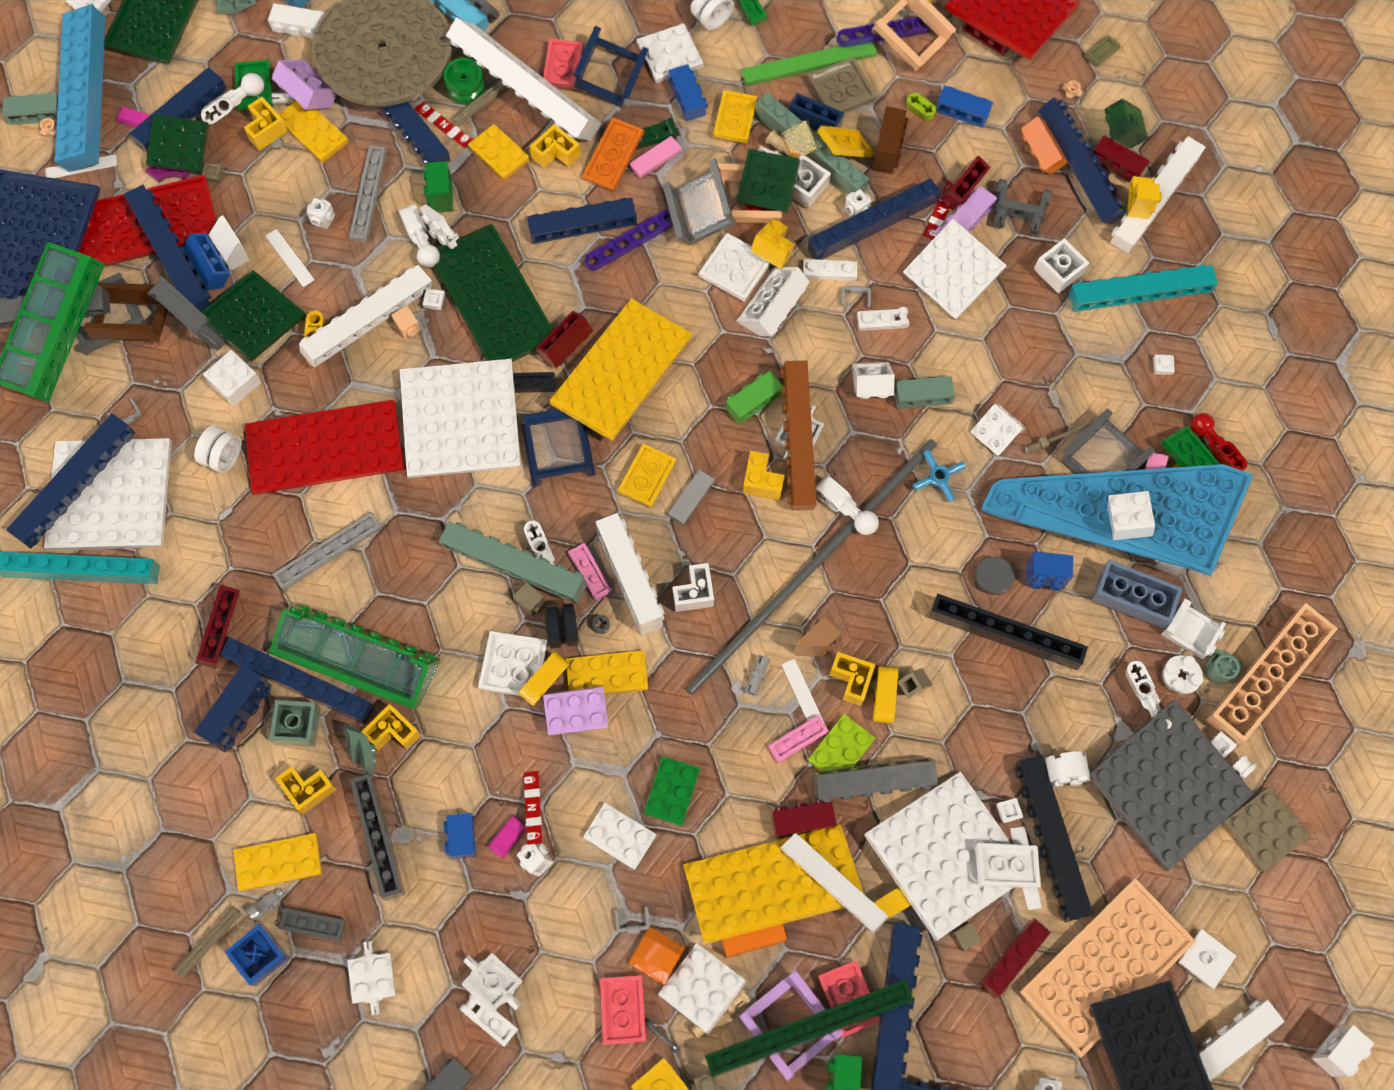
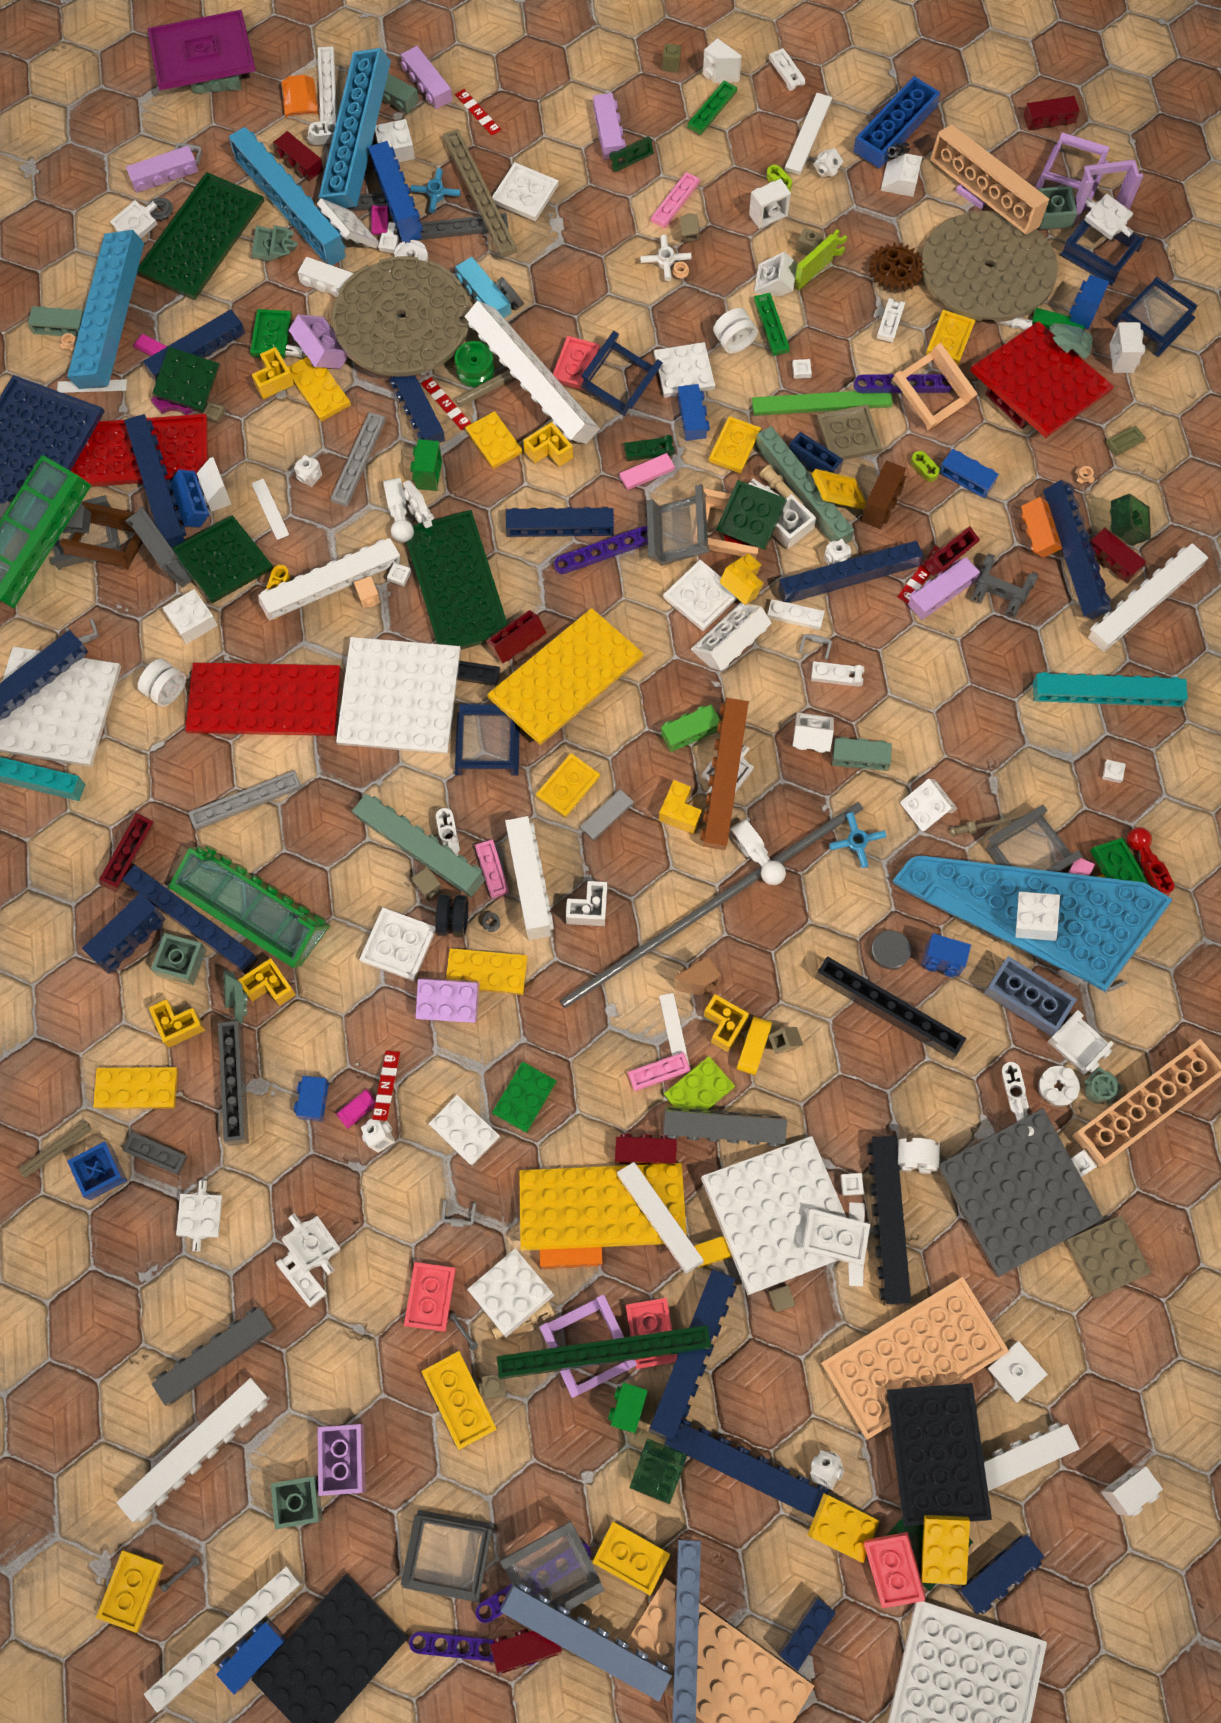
camera: 15 degrees right, 0 degrees up
white beam [201,73,264,124] -> none
light grey piece [245,889,284,923] -> none
yellow beam [518,651,569,706] -> none
orange tile [582,117,644,192] -> none
orange slope [628,927,685,985] -> none
light grey pin [745,655,770,696] -> none
clear yellow piece [782,120,819,158] -> none
white plate [903,219,1006,320] -> none
dark red brick [978,918,1051,998] -> none
white brick [1034,238,1089,294] -> none
yellow brick [1127,176,1162,219] -> none
white wheel [1231,754,1257,779] -> none
none -> white plate [792,359,812,379]

